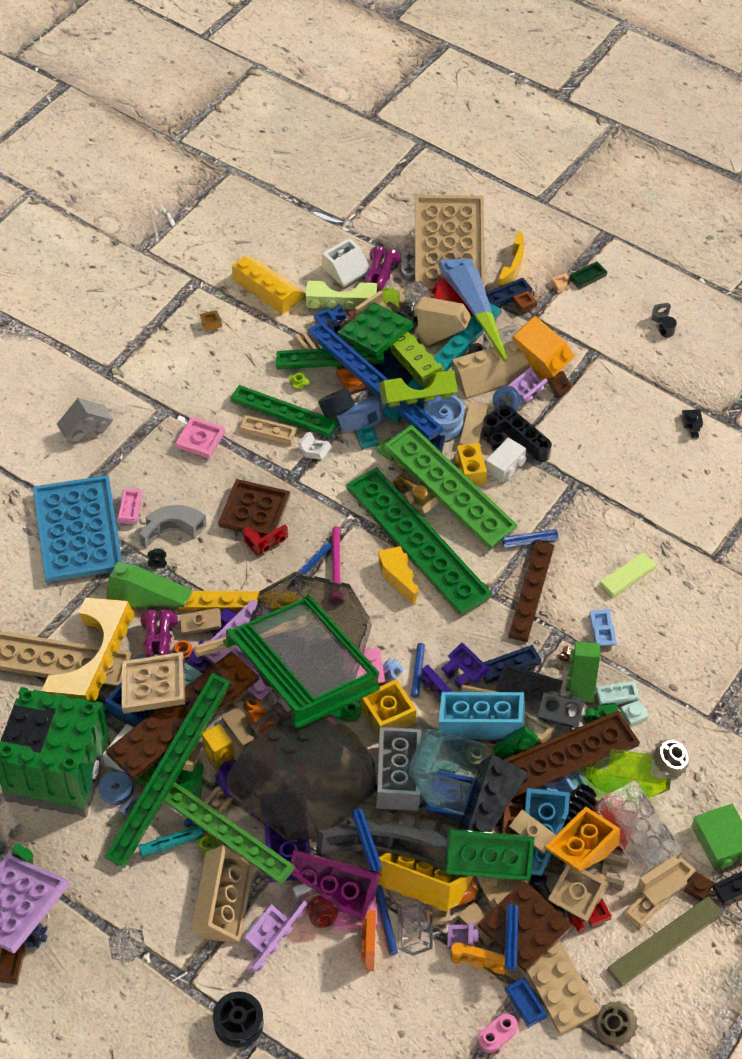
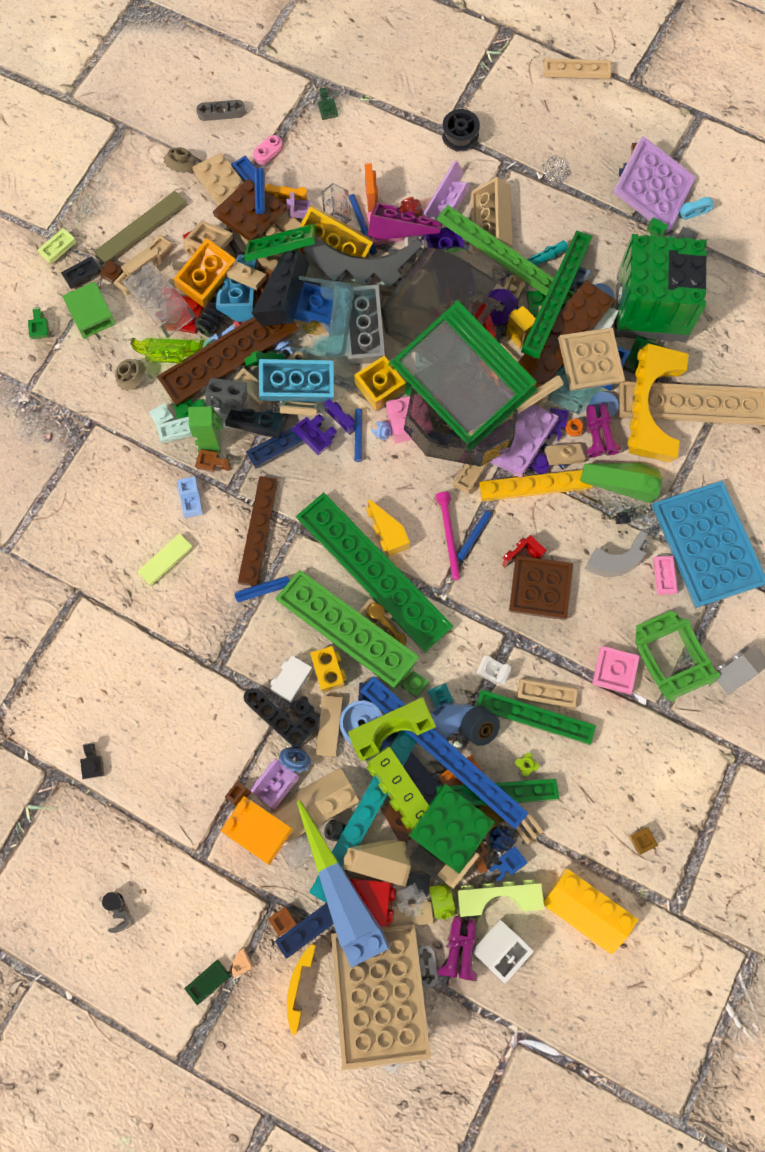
camera: 175 degrees right, 20 degrees up
blue axle [352,809,382,872] -> none
none -> bright green wedge [635,611,720,702]

